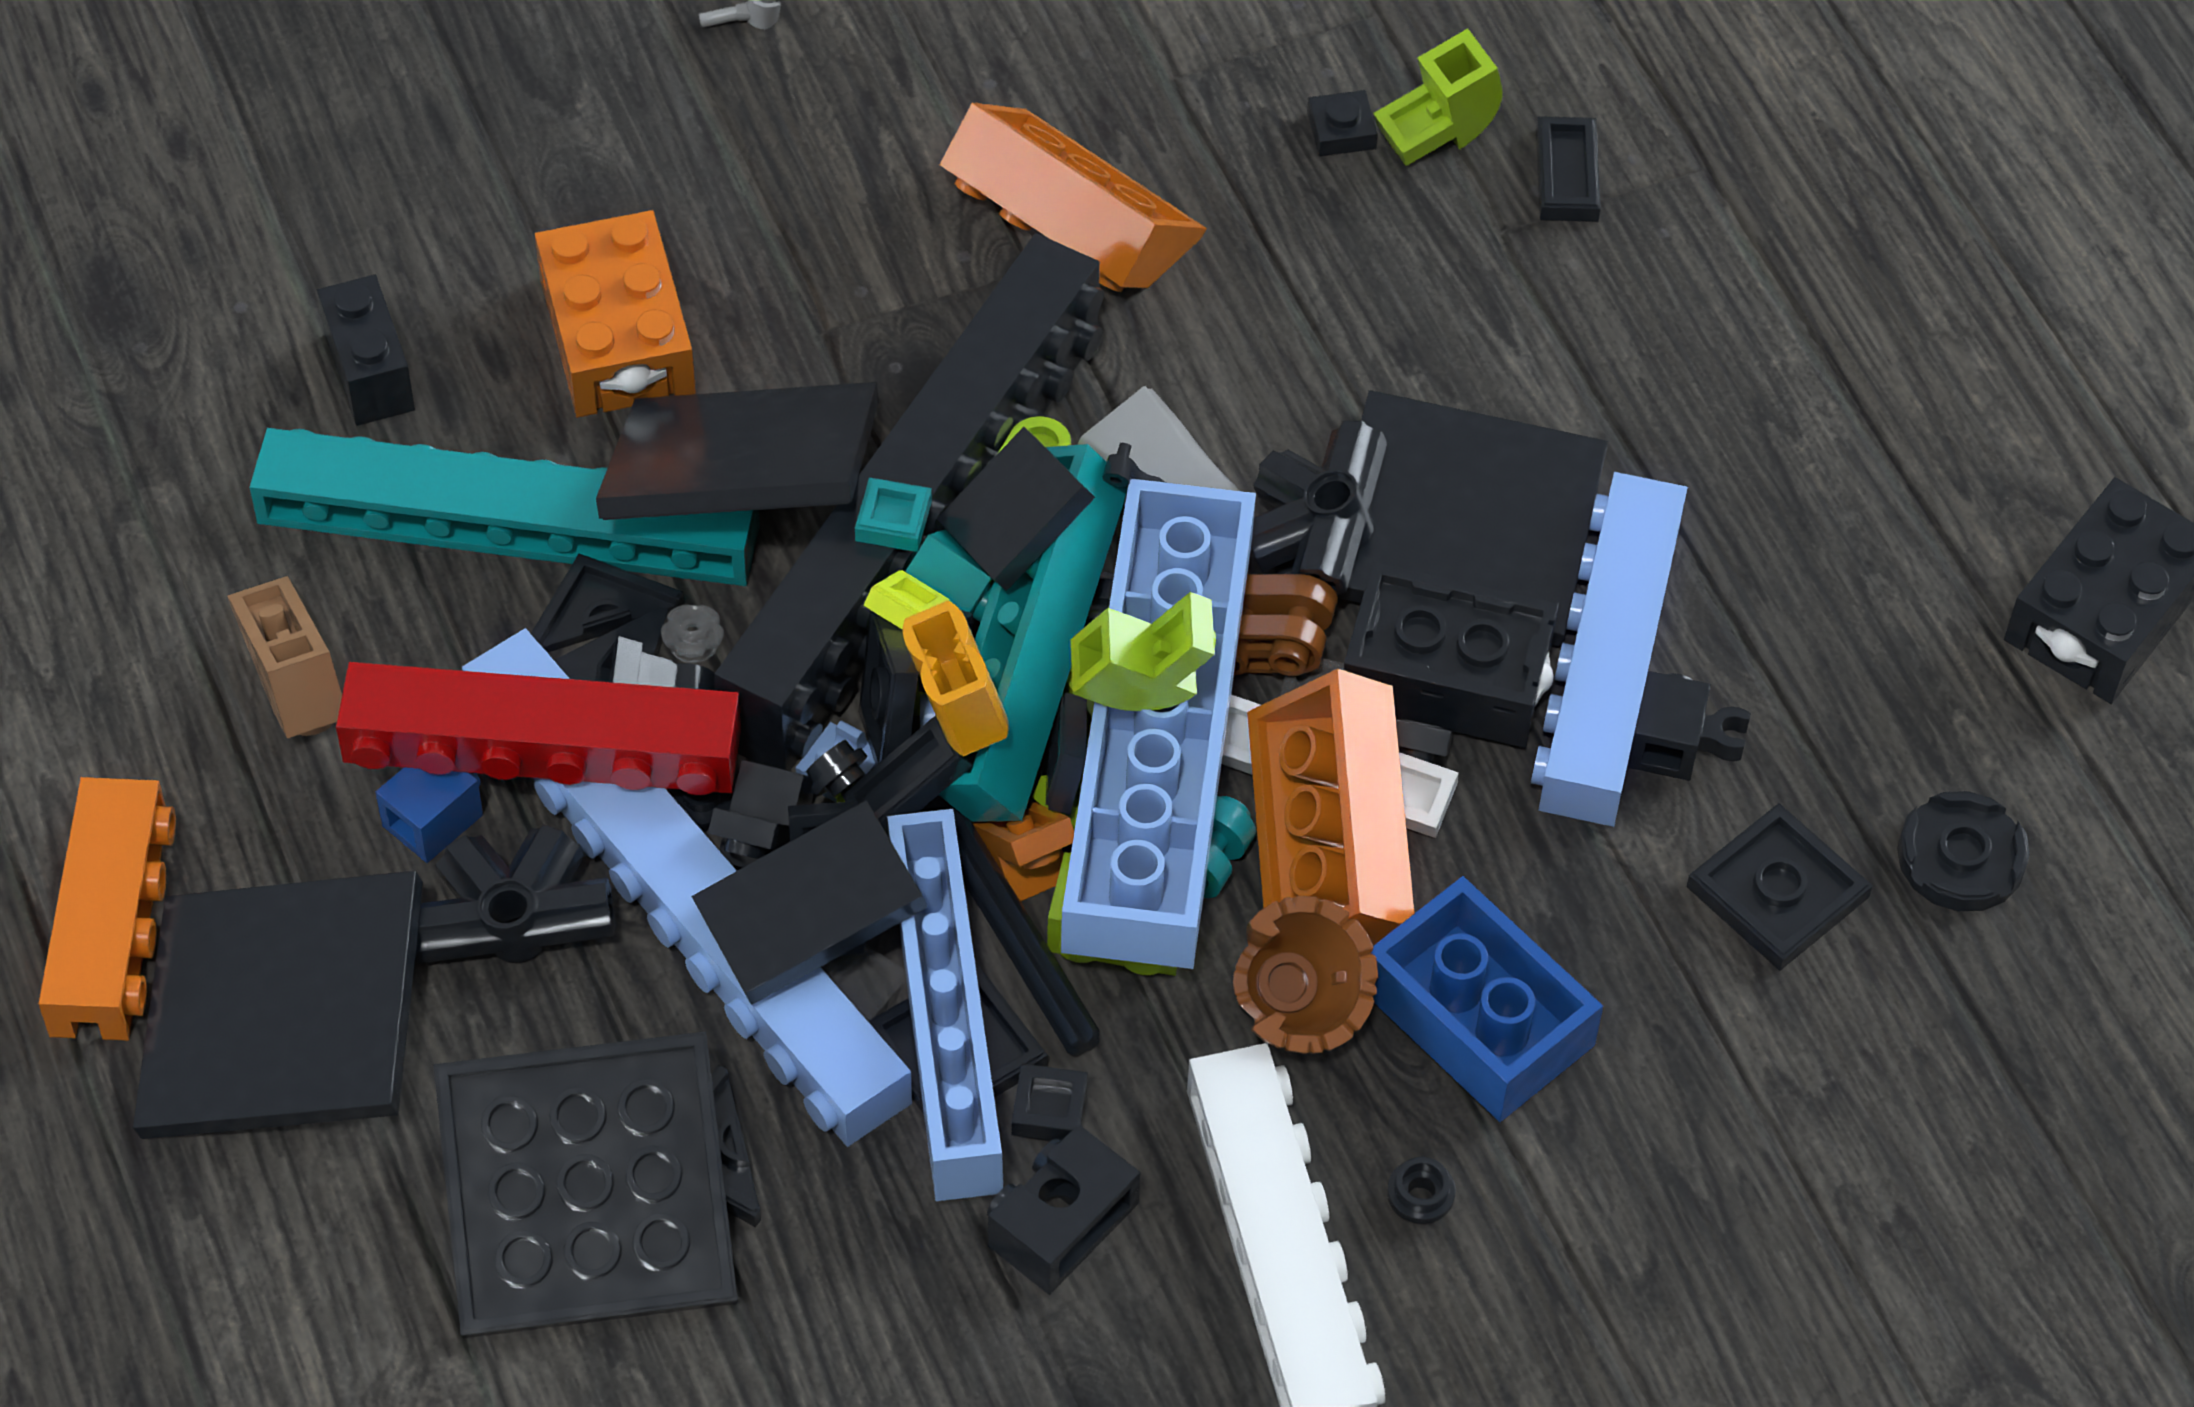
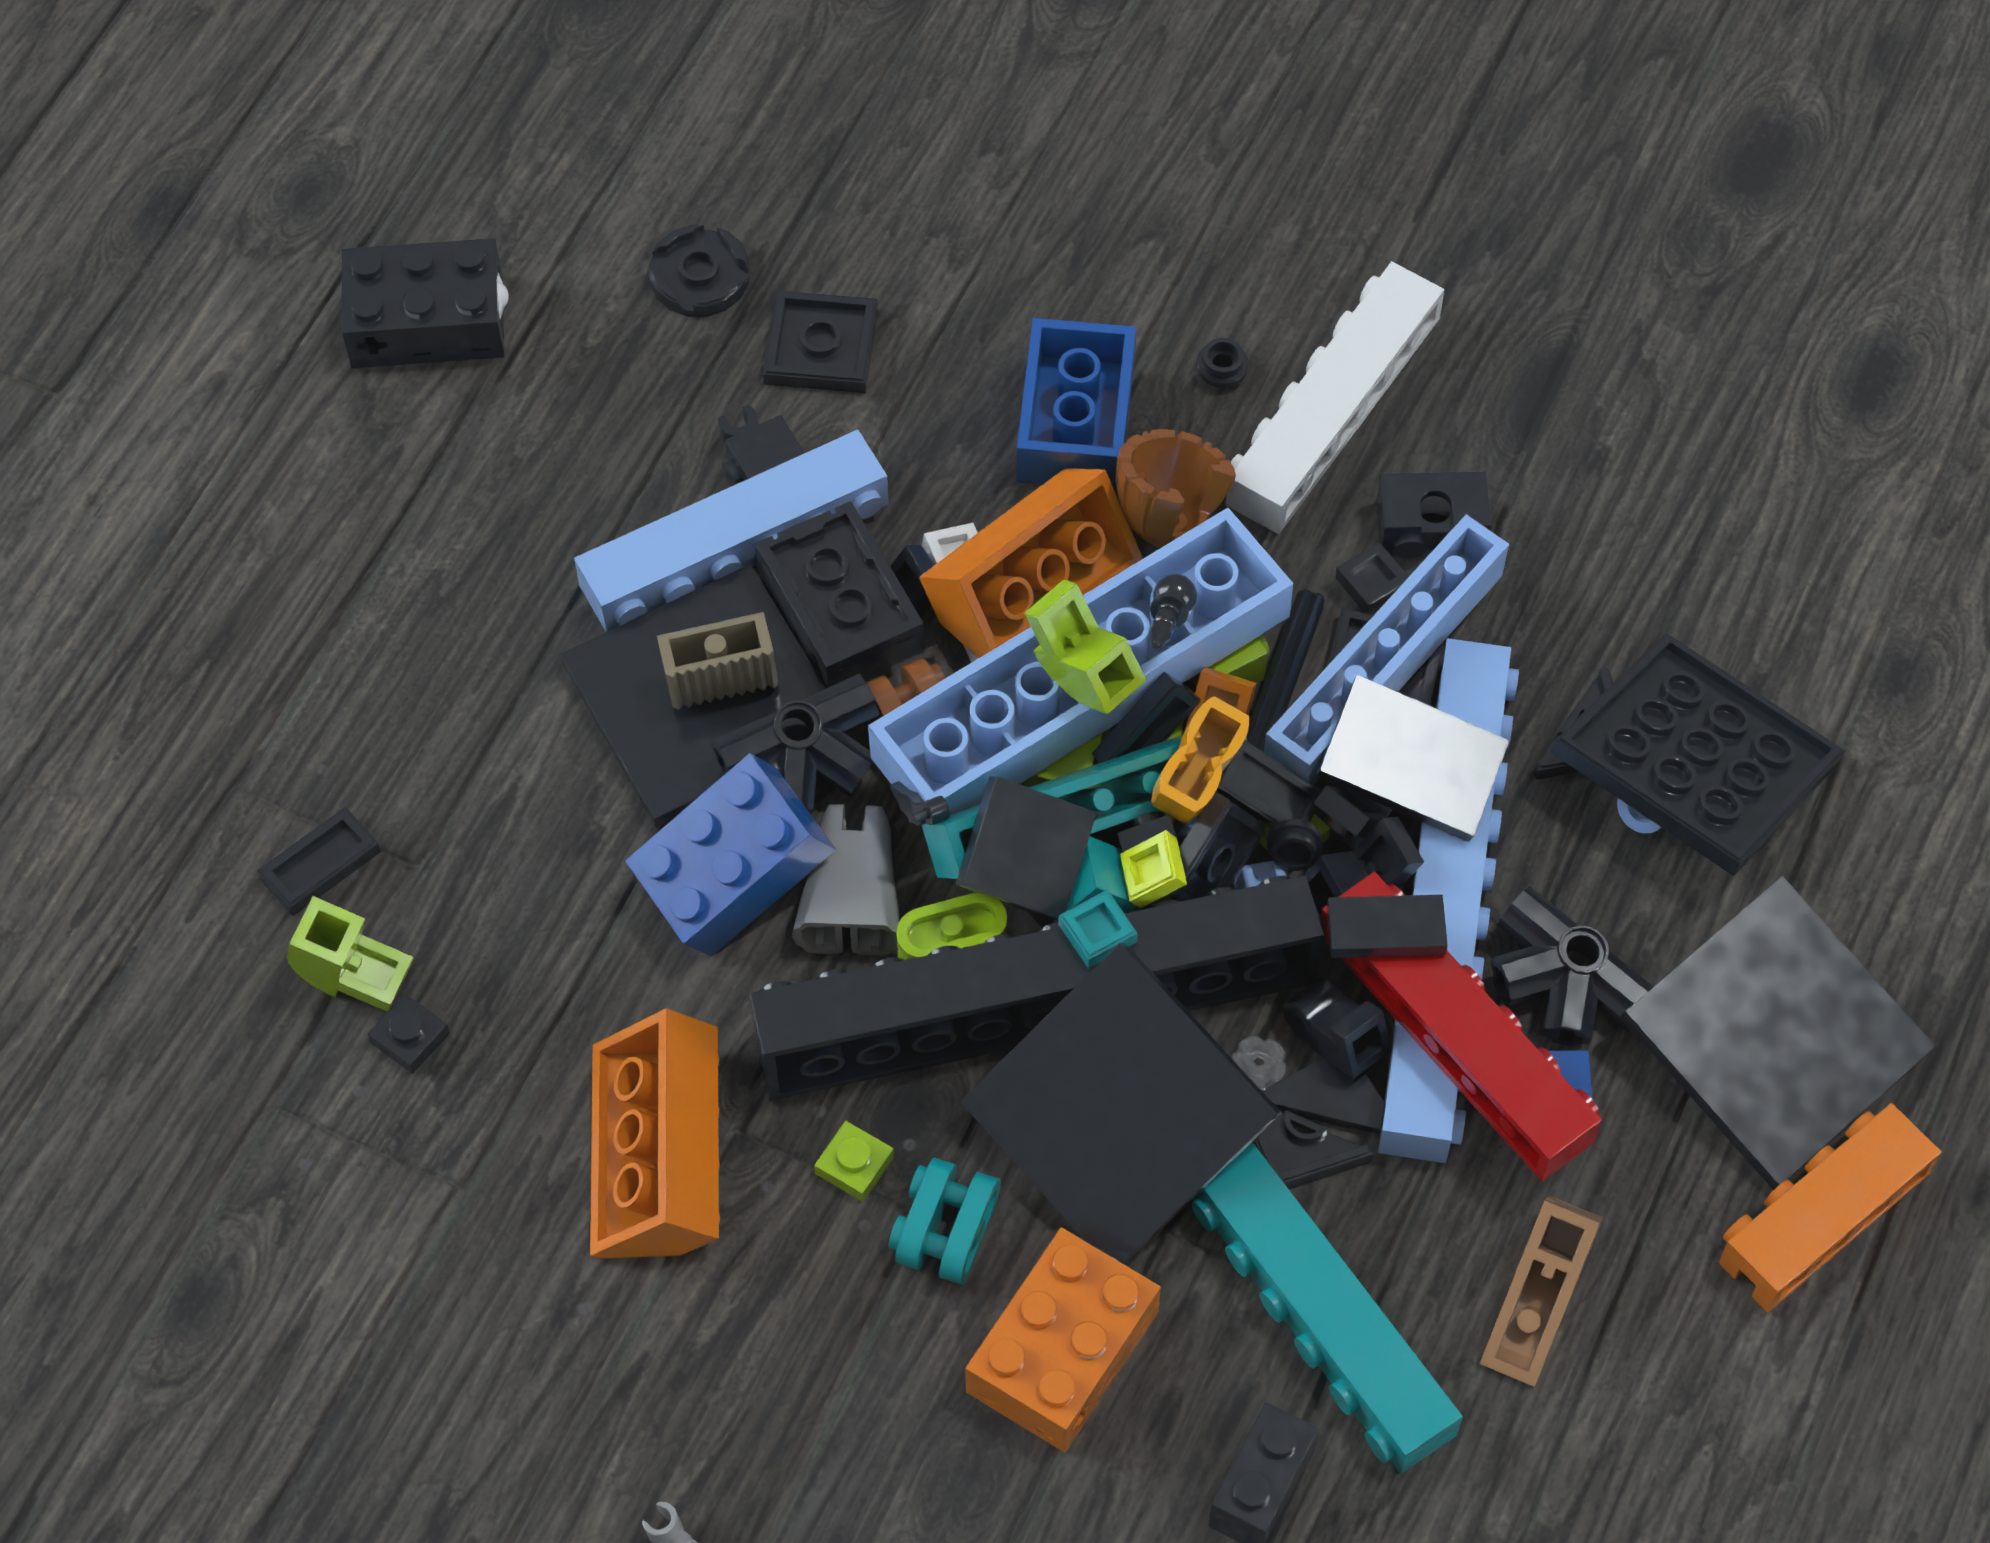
camera: 130 degrees left, 5 degrees up
none -> brick [625,753,836,957]
none -> dark tan brick [657,612,778,710]
none -> lime plate [814,1120,894,1202]
none -> teal brick [888,1157,1001,1285]
none -> black bar [1150,574,1197,649]
none -> black tile [1327,894,1448,958]

